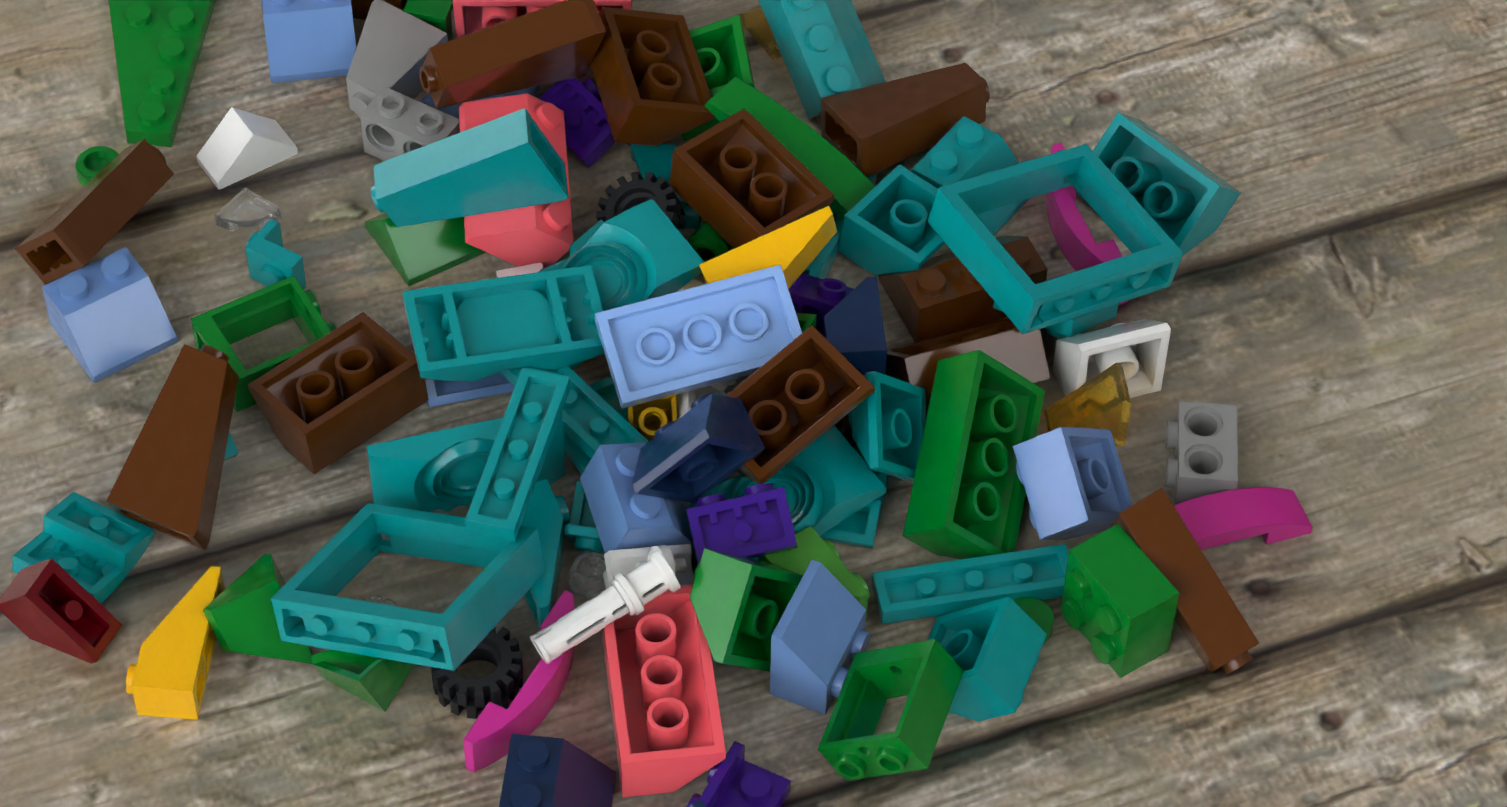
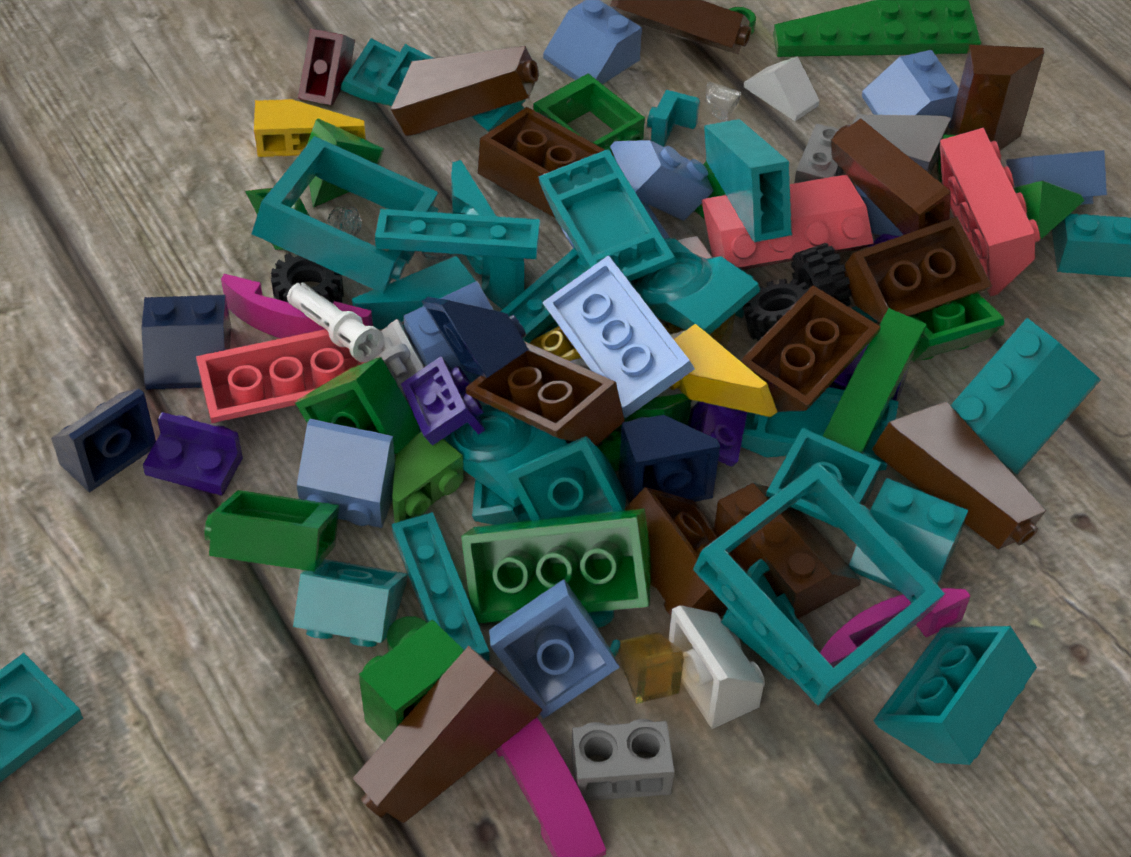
camera: 80 degrees right, 0 degrees up
none -> medium blue slope [610,140,713,221]
none -> black tyre [791,243,851,306]

